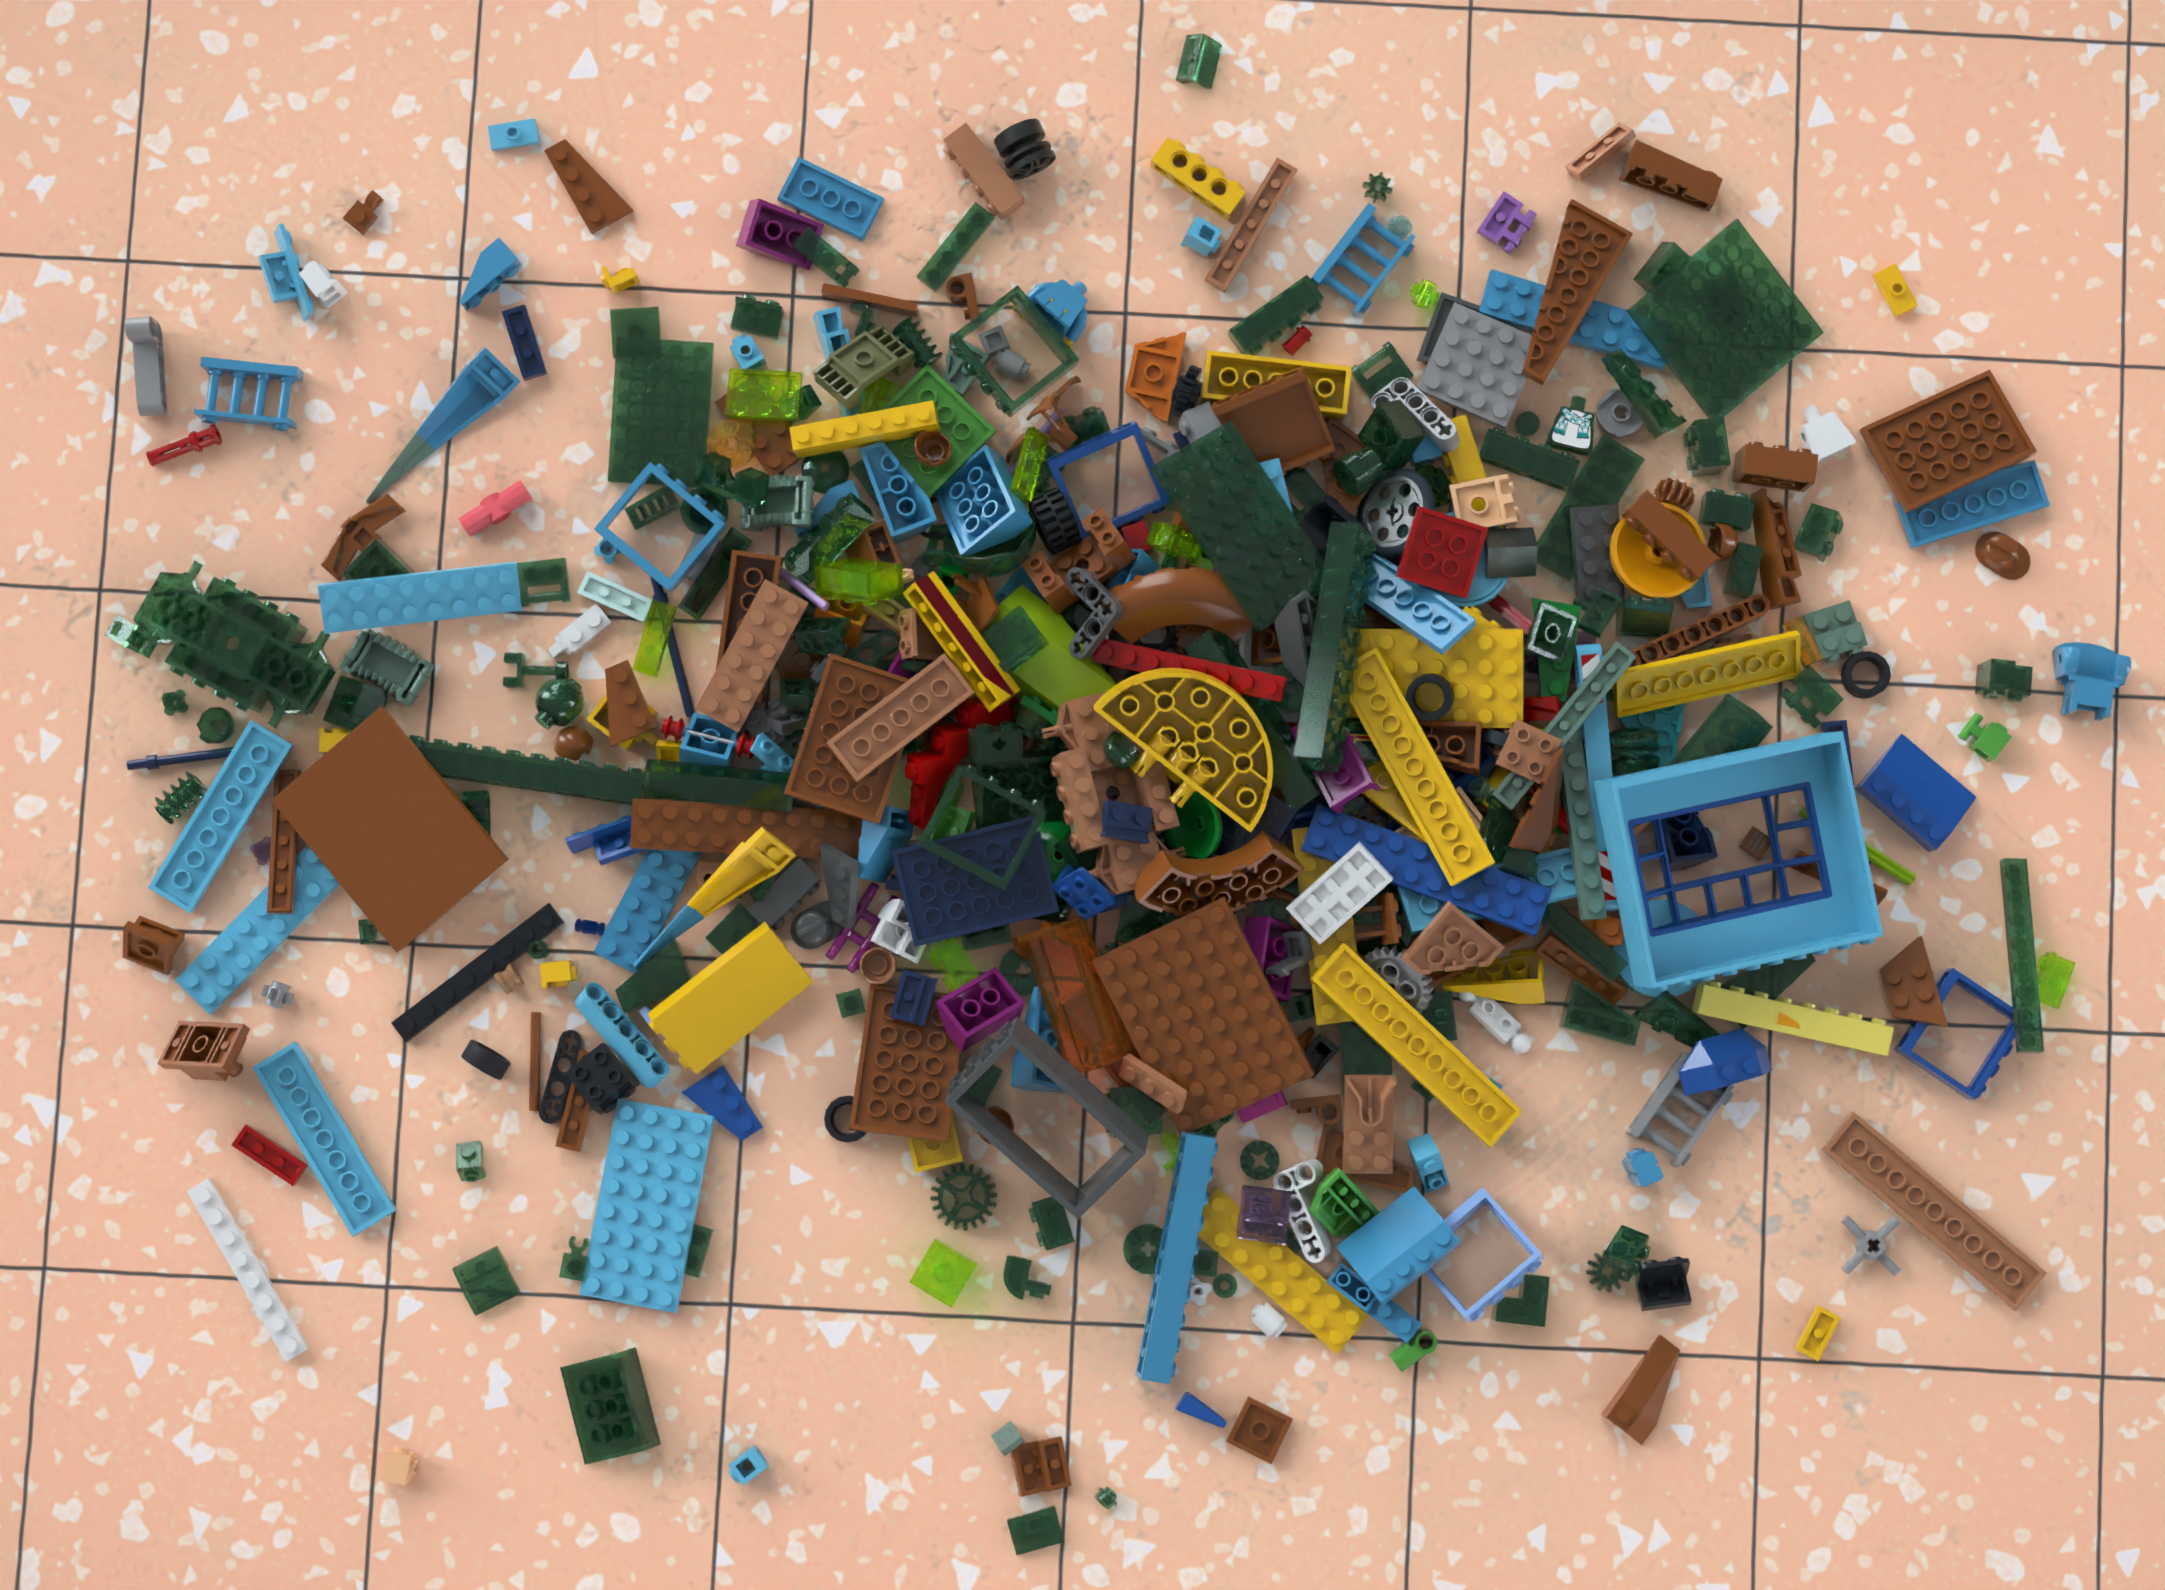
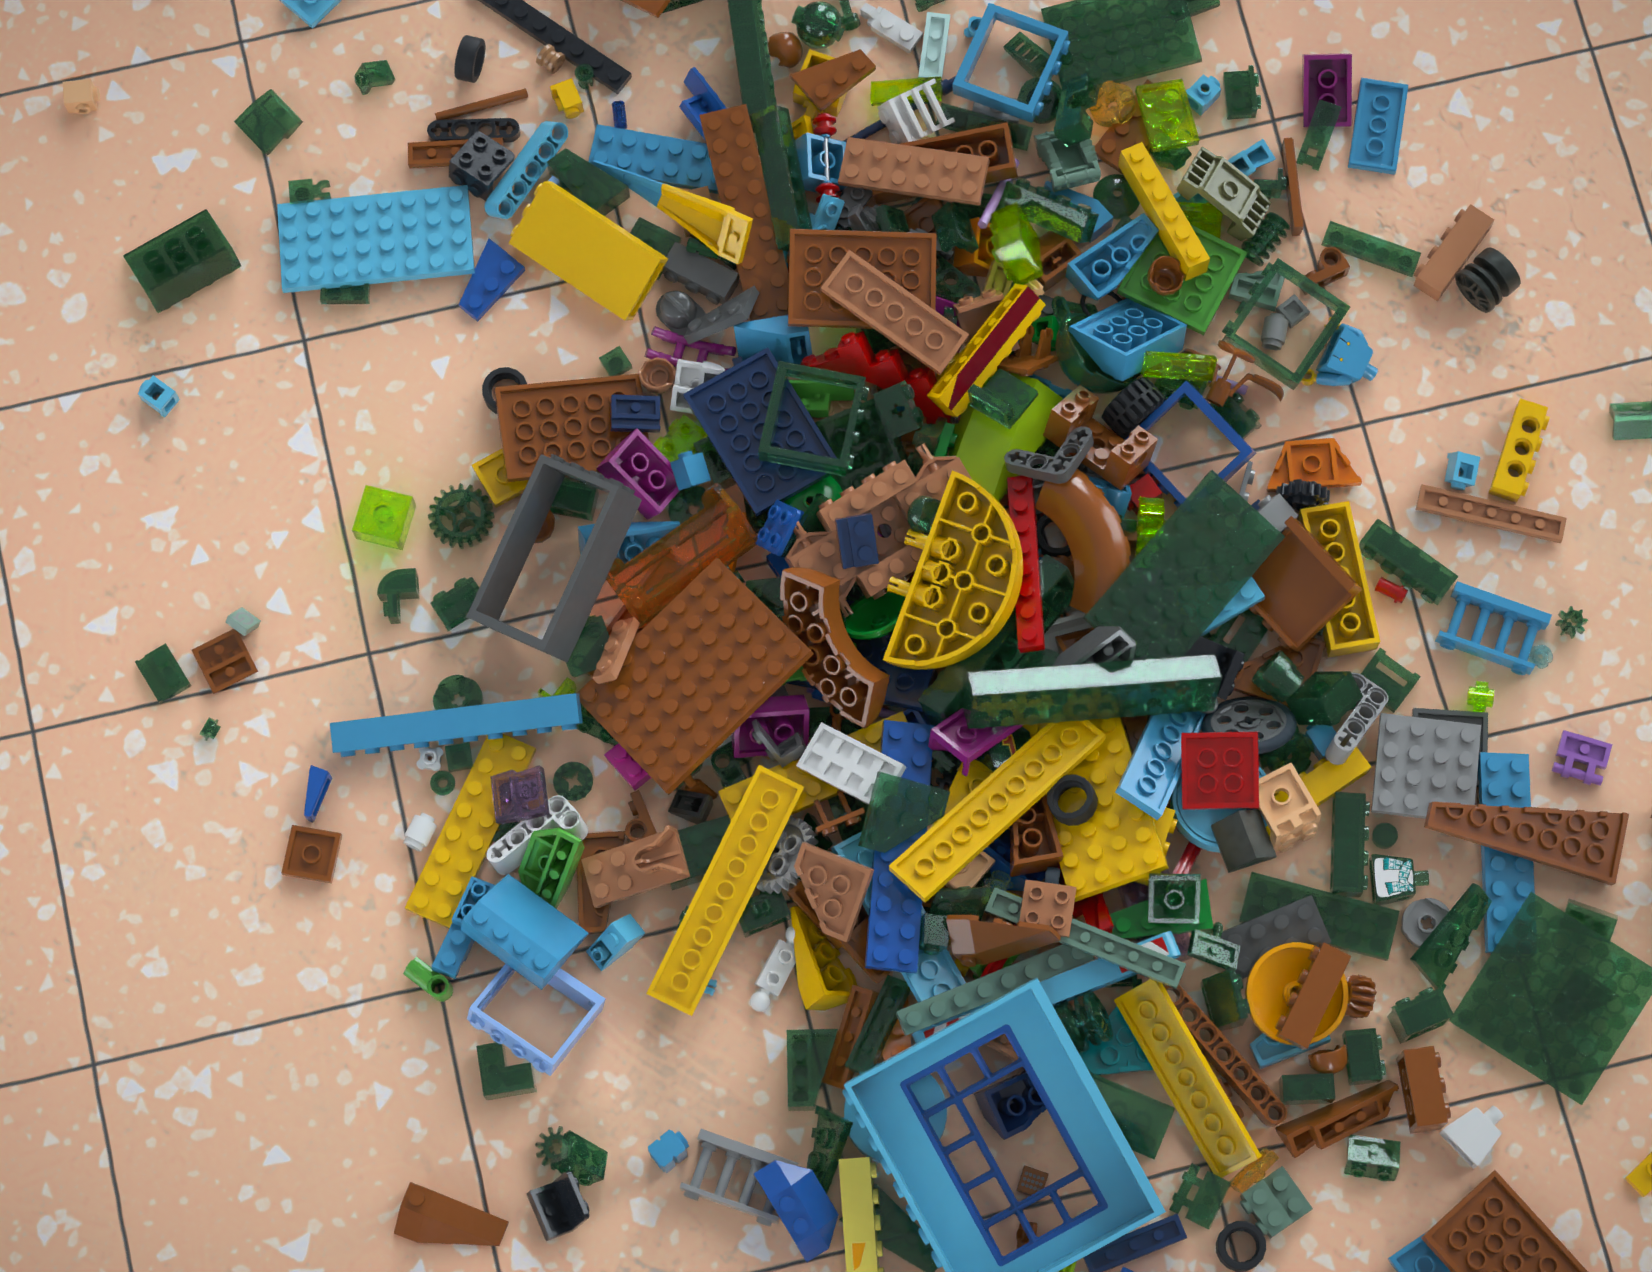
camera: 80 degrees right, 10 degrees down
none -> dark azure brick [670,450,711,491]
none -> clear green plate [858,772,950,853]
none -> white plate [877,79,955,144]

